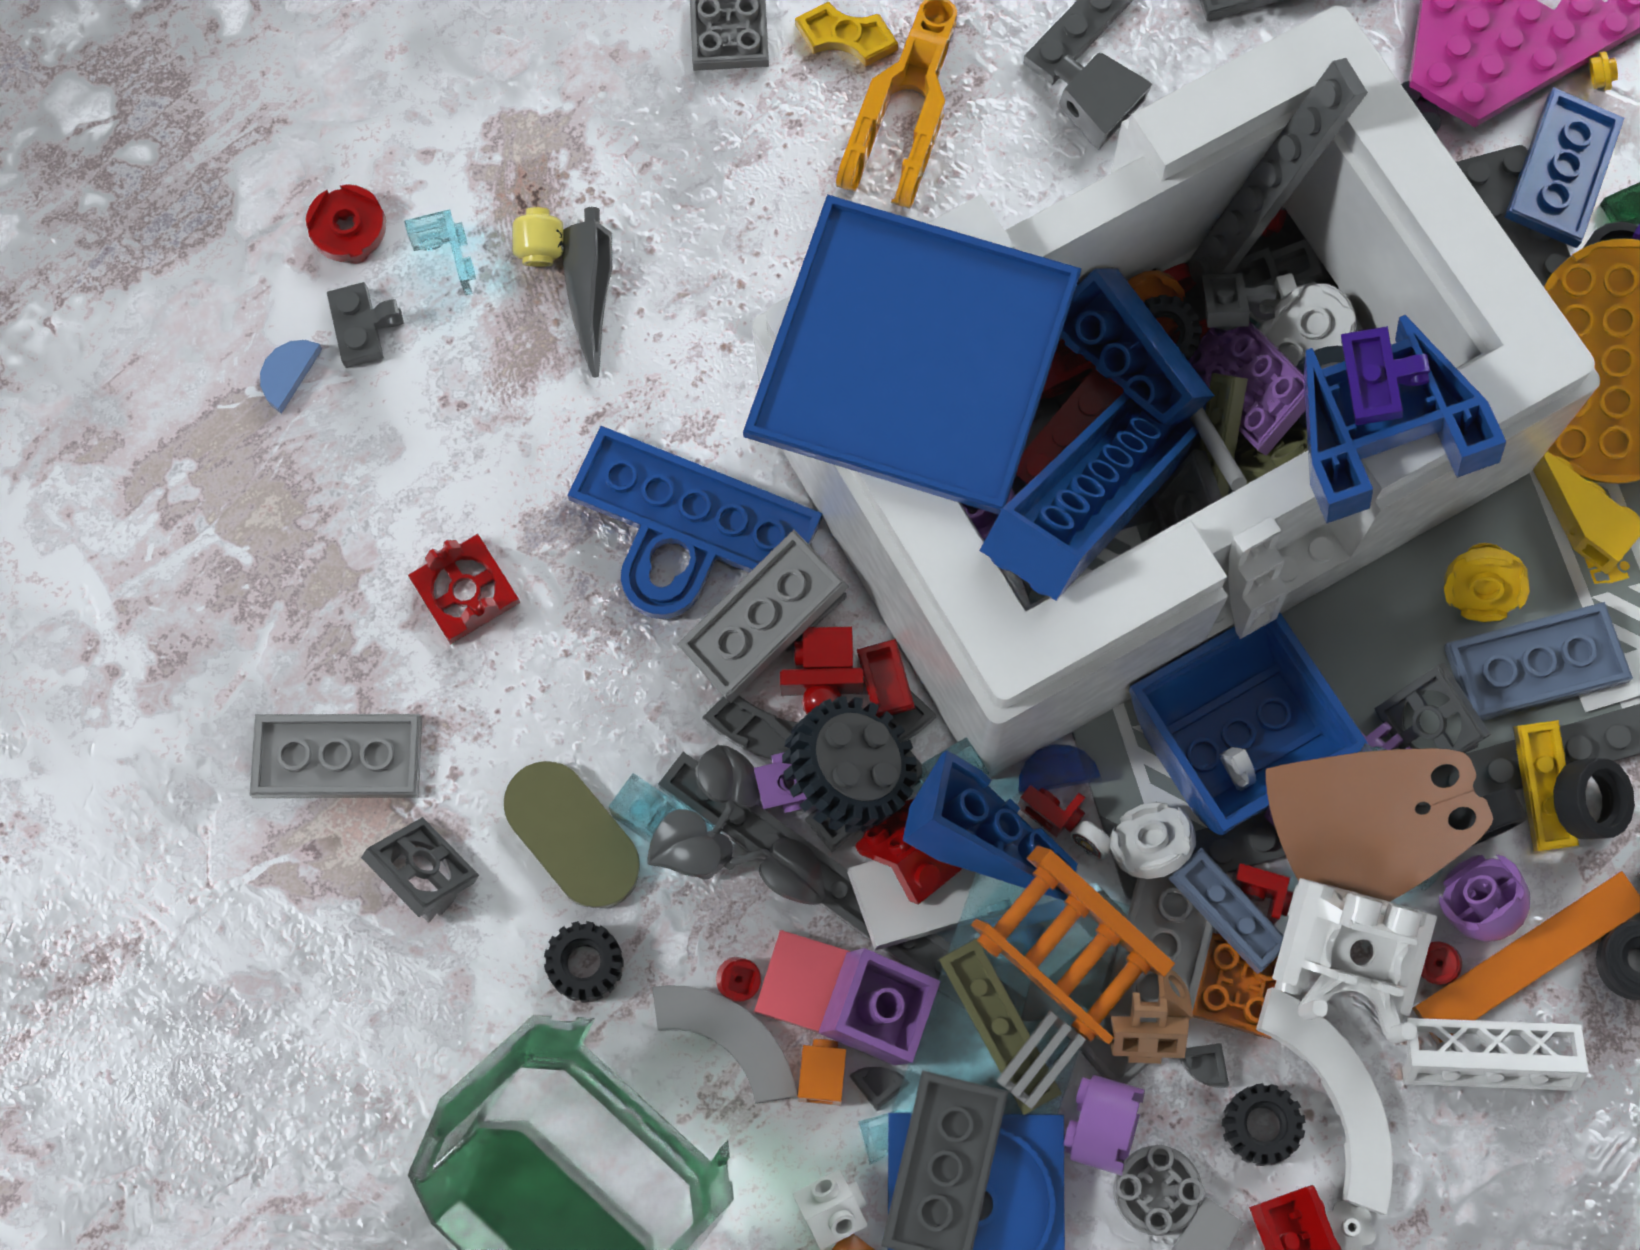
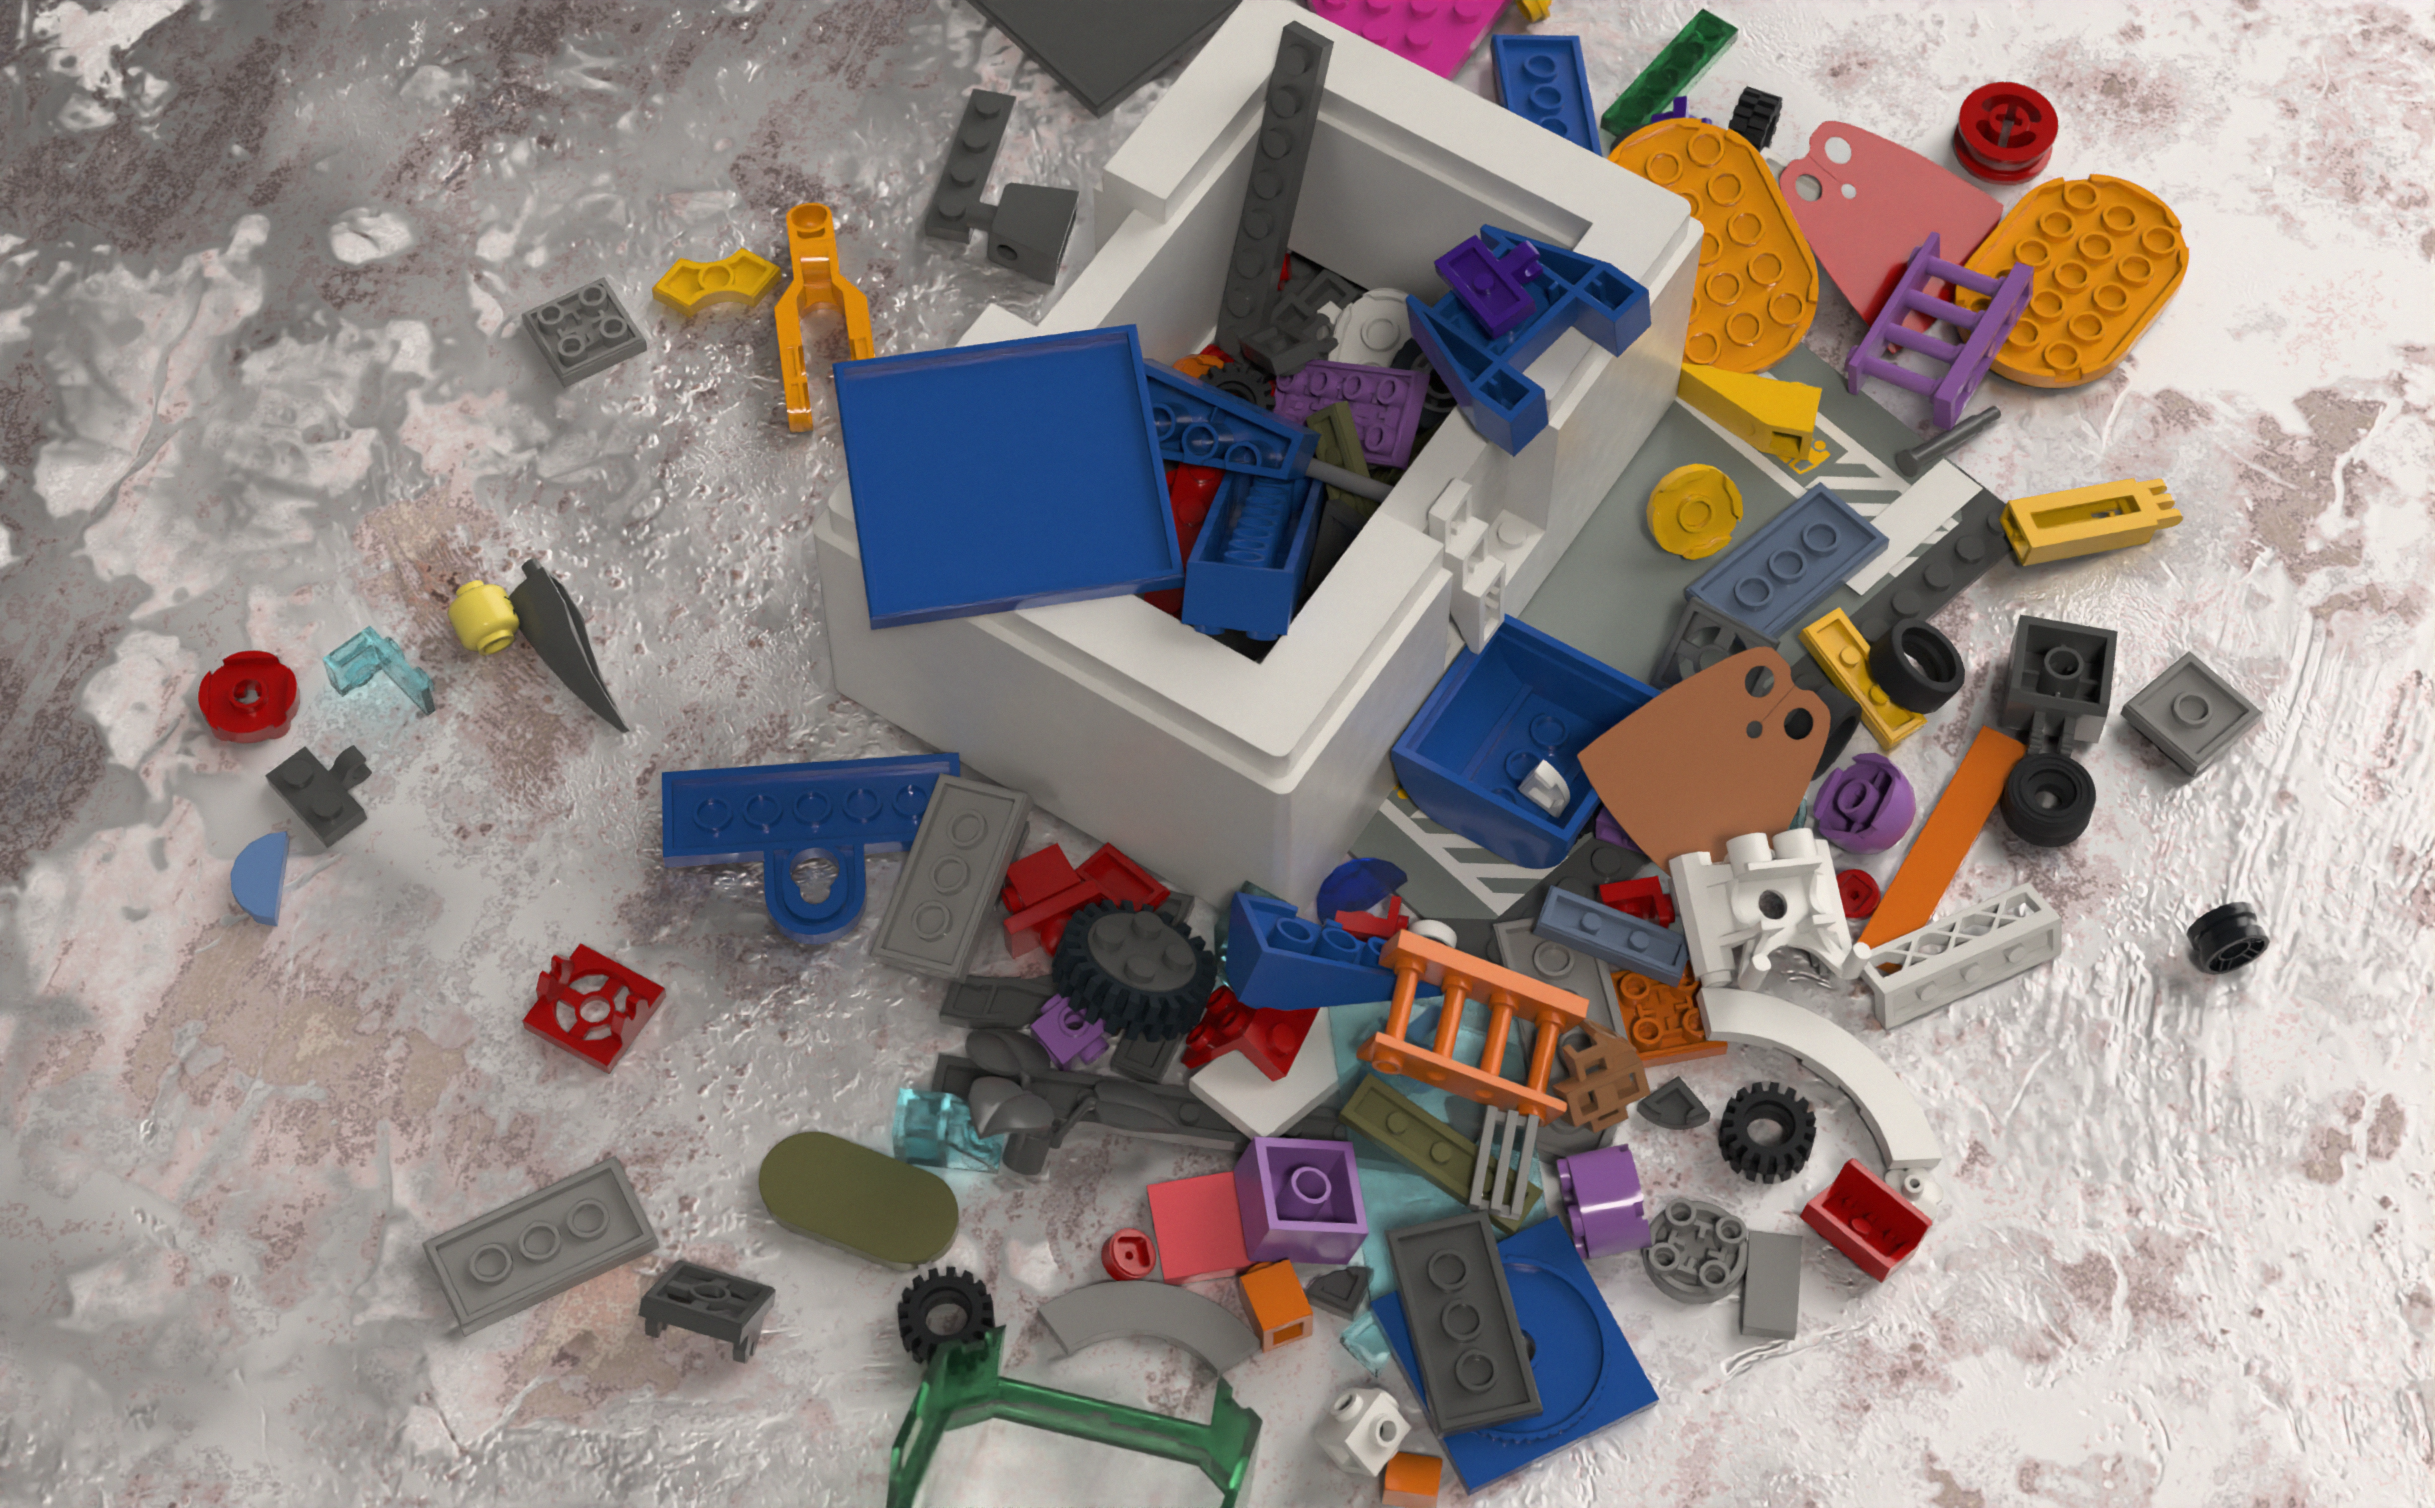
camera: 30 degrees left, 15 degrees down
white tile [1110,802,1196,879] -> none

